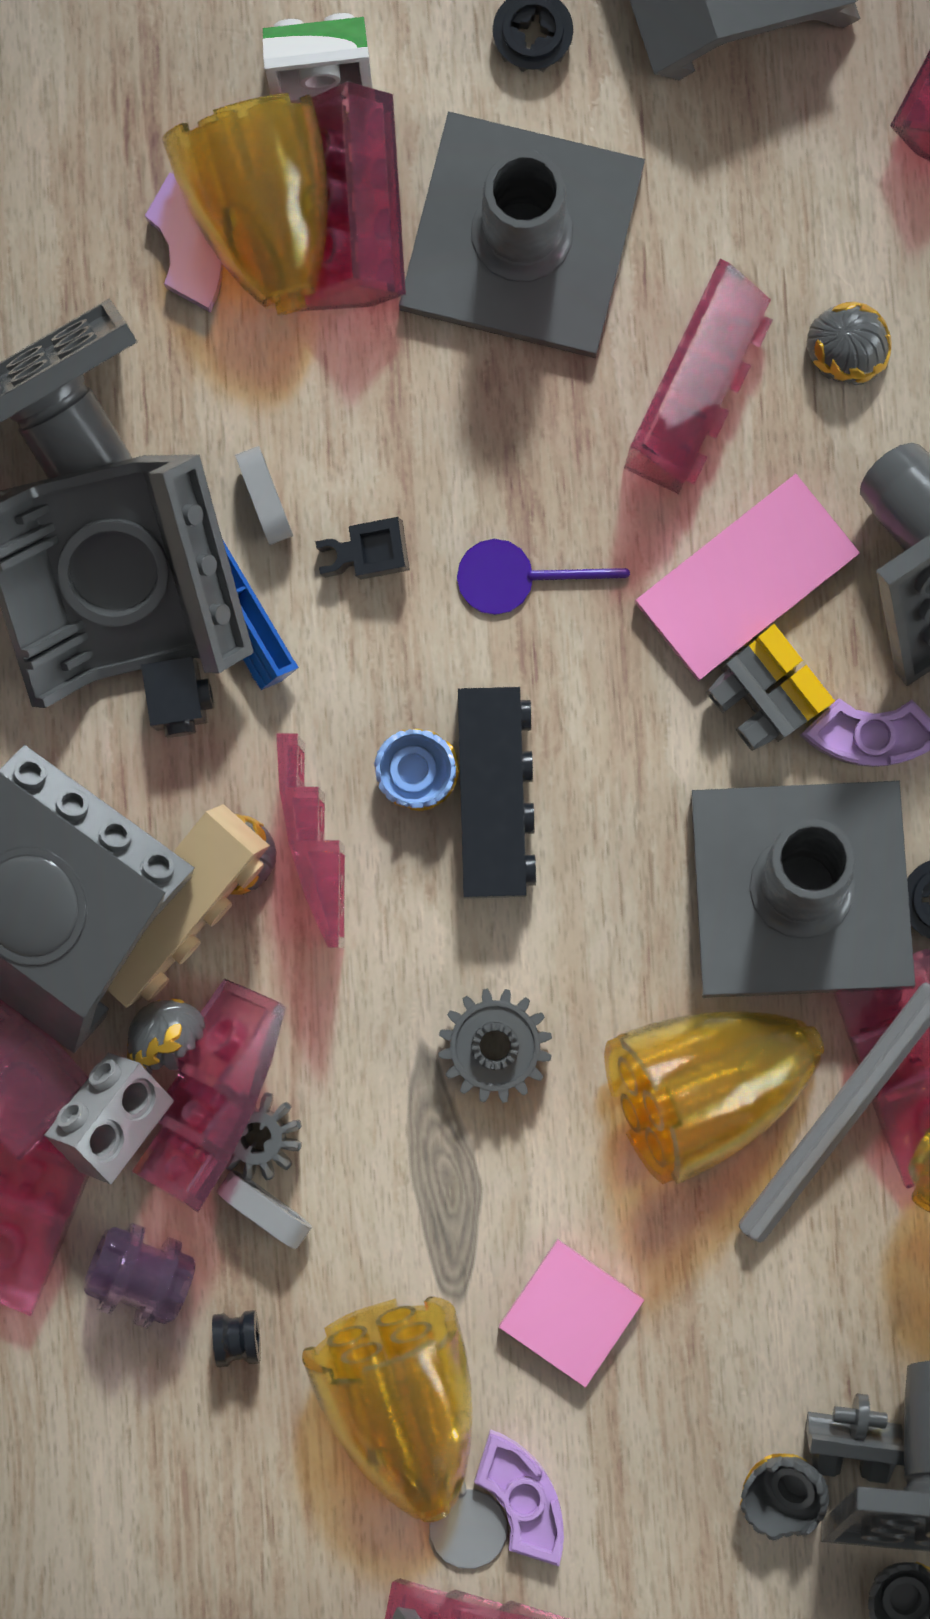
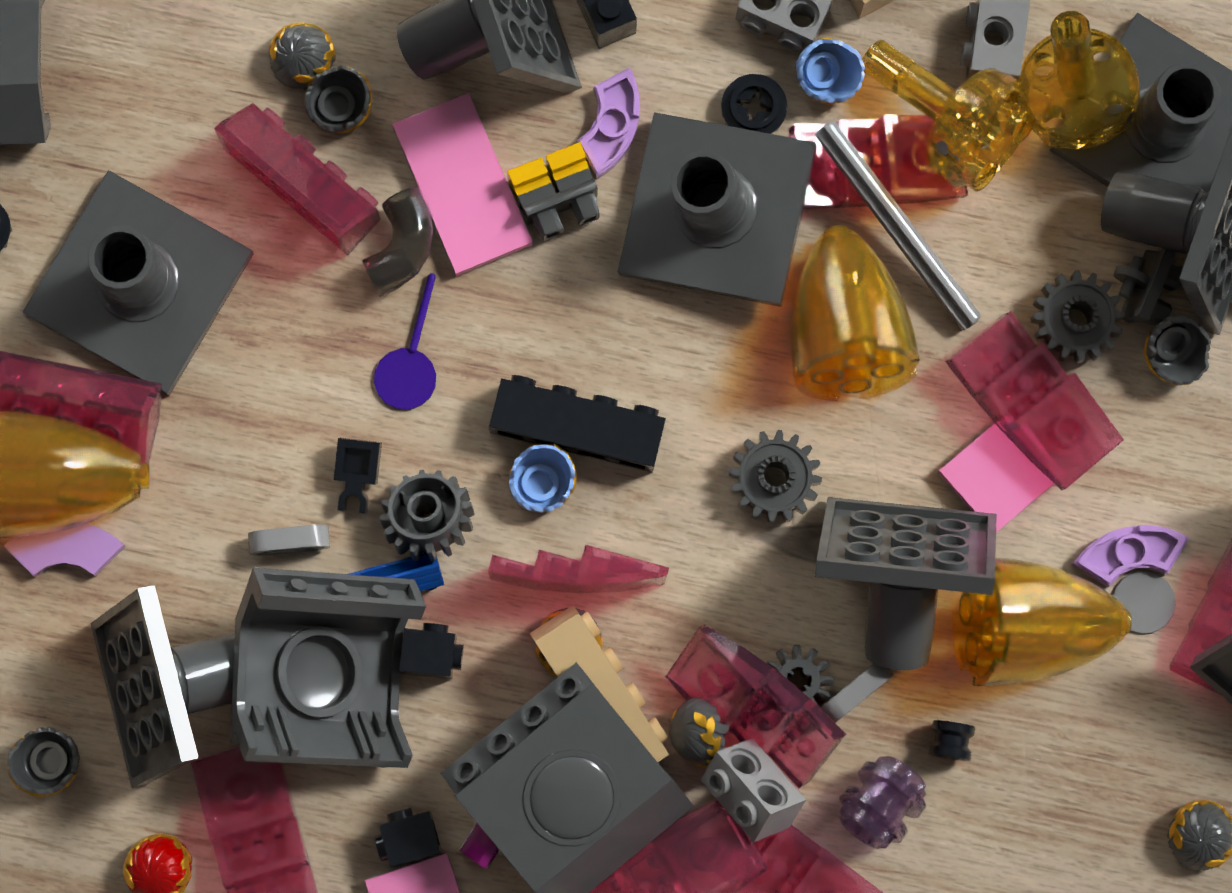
camera: 85 degrees left, 5 degrees down
none -> dark grey hair [304,65,373,133]
none -> clear smoke cylinder [362,187,434,297]
none -> dark grey gear [380,470,475,562]
none -> dark grey piece [815,497,997,670]
none -> clear pink slope [945,311,1124,491]
none -> dark grey gear [1030,270,1125,364]

